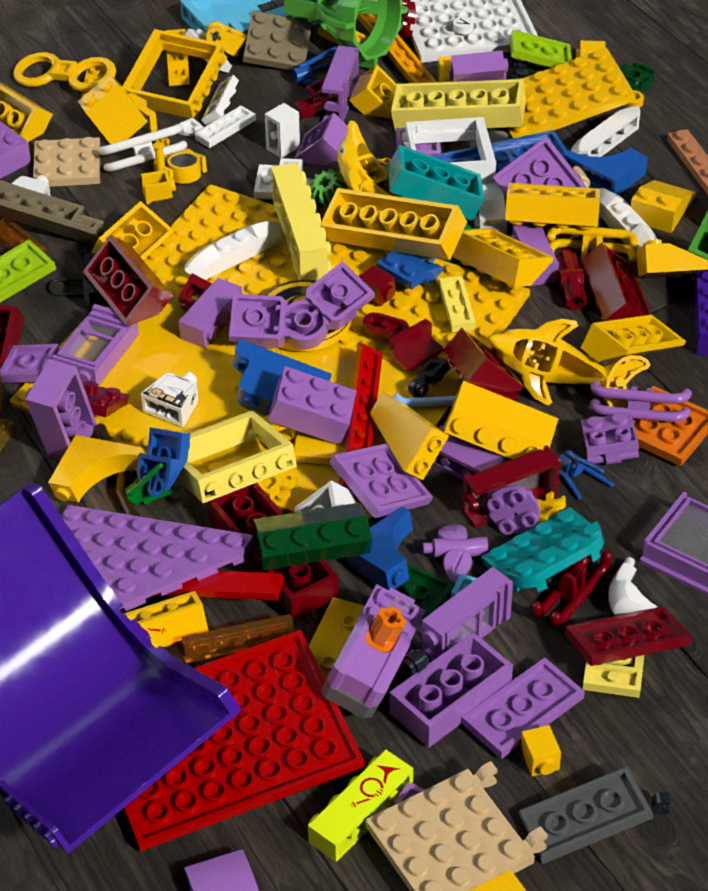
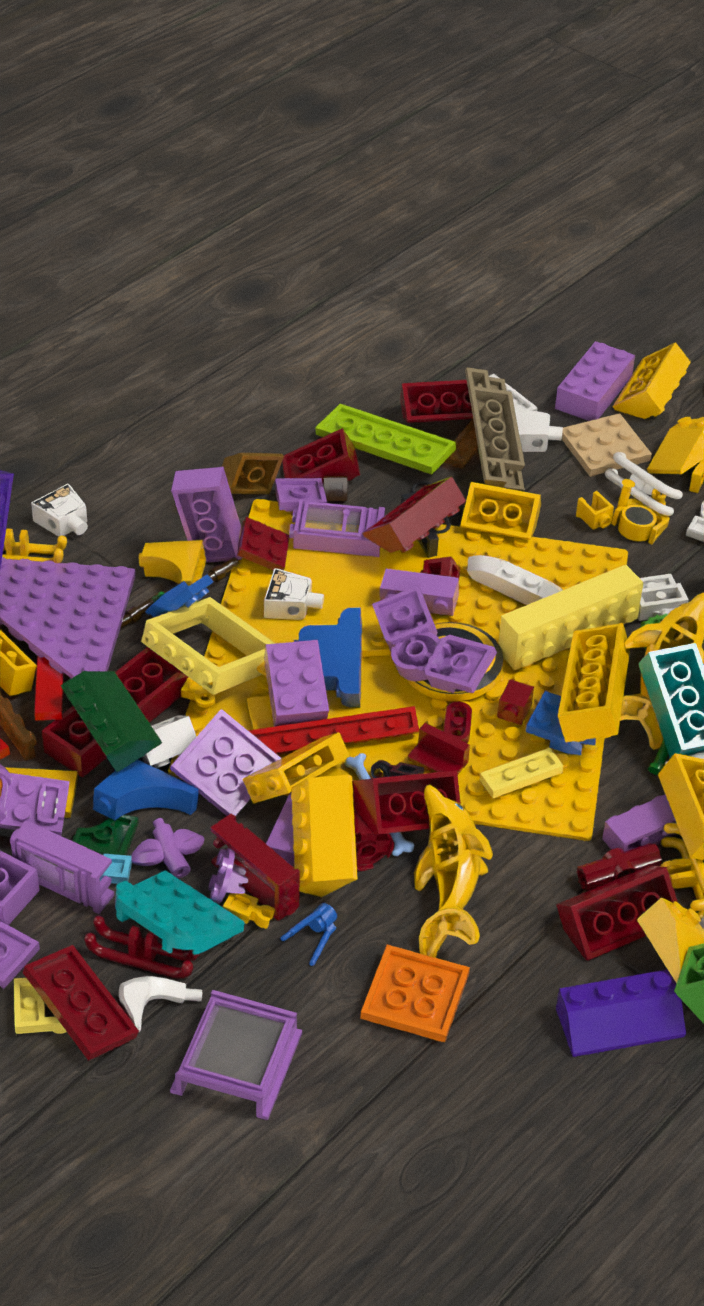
camera: 70 degrees right, 0 degrees up
yellow slope [452,228,553,289] -> none
yellow slope [581,315,686,362] -> none
medium lavender plate [581,413,639,465] -> none
medium lavender piece [590,380,692,422] -> none
none -> dark brown tile [324,476,347,501]

